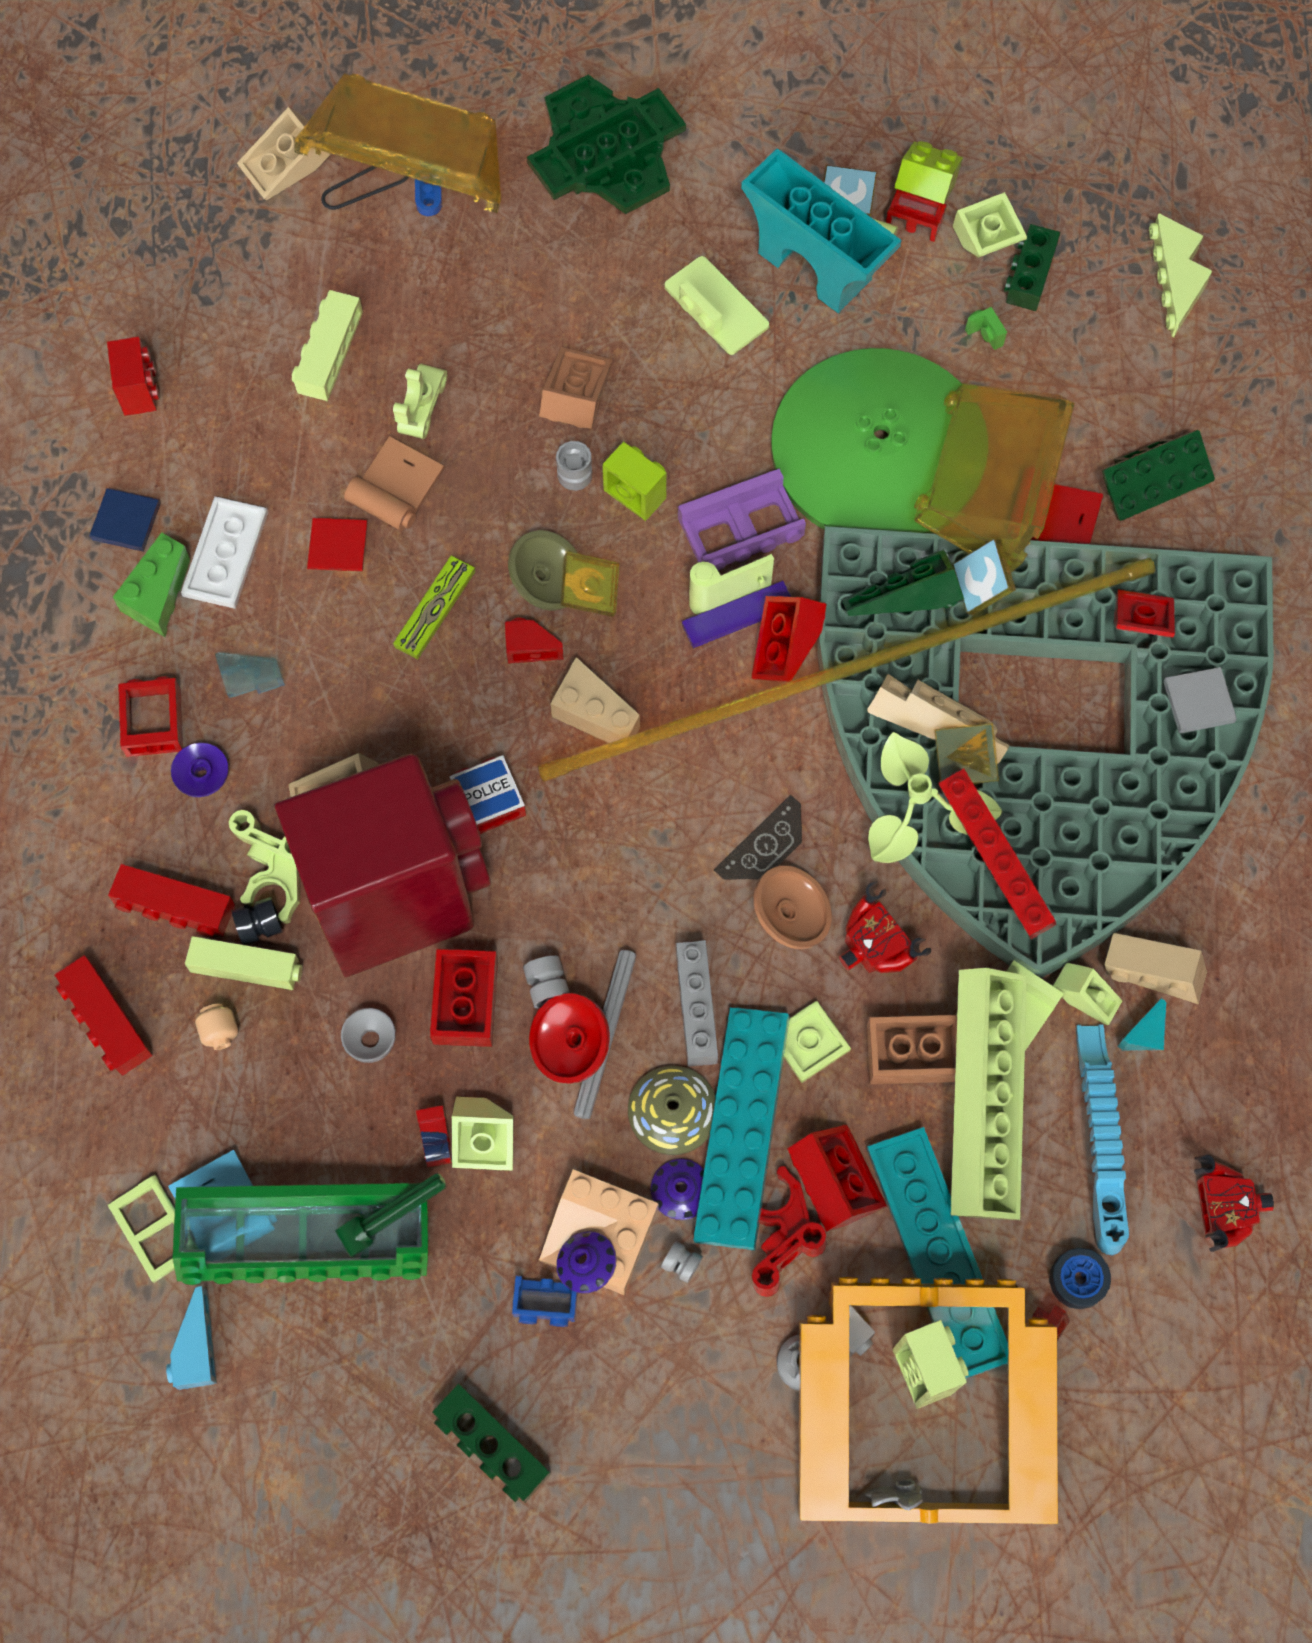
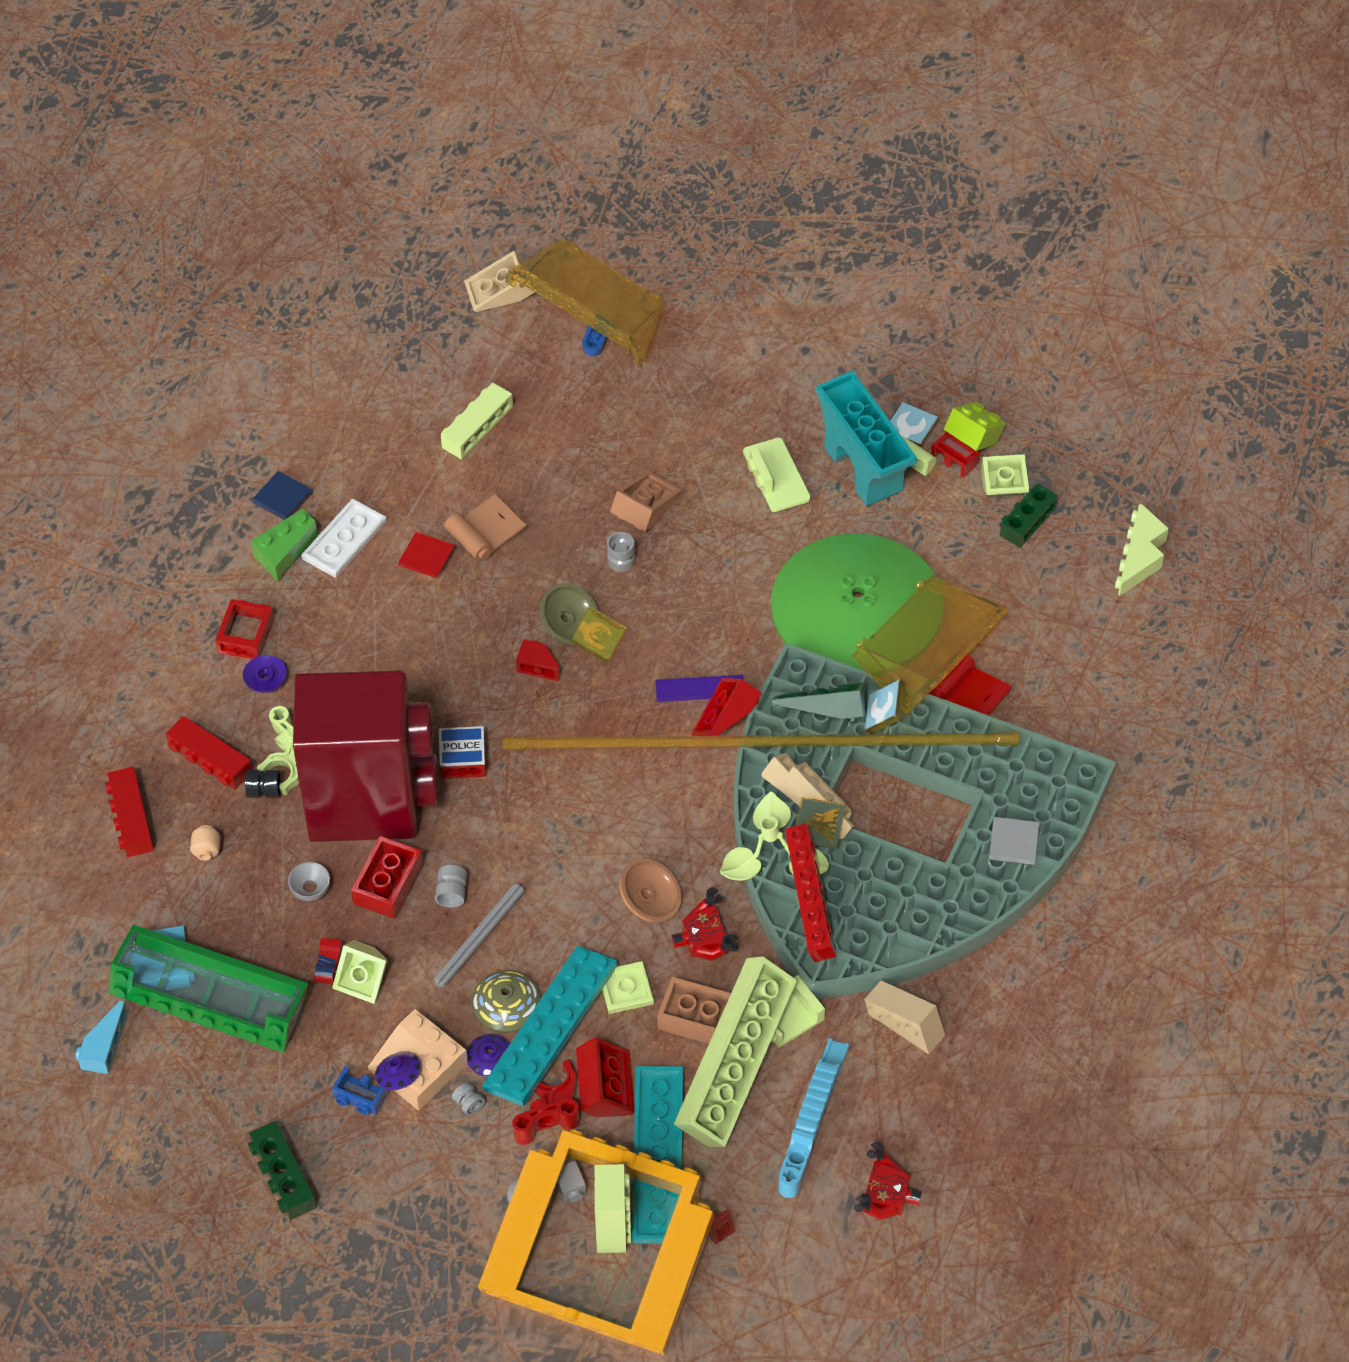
camera: 20 degrees right, 15 degrees down
red brick [107,336,160,416] -> none
yellowish green window [108,1175,200,1283] -> none
yellowish green brick [185,936,303,990] -> none
clear light blue slope [215,652,285,698] -> none
black piece [321,156,411,210] -> none
dark green axle [335,1173,447,1258] -> none
yellowish green piece [393,364,447,439] -> none
lime tile [393,556,475,660] -> none
dark green plate [527,74,686,214] -> none
red dish [529,993,610,1084] -> none
tan wedge [550,657,640,751] -> none
lime brick [602,441,667,521] -> none
light grey brick [676,940,718,1067] -> none
medium lavender window [678,469,806,571] -> none
yellowish green door [689,554,774,615] -> none
clear smoke sticker [714,795,802,880] -> none
light grey plate [865,1479,923,1511] -> none
bright green bracket [965,307,1007,350] -> none
wheel [1049,1247,1111,1310] -> none
yellowish green slope [1053,963,1122,1025] -> none
dark green bracket [1102,430,1215,521] -> none
red slope [1113,590,1175,638] -> none
teal slope [1117,998,1166,1051] -> none

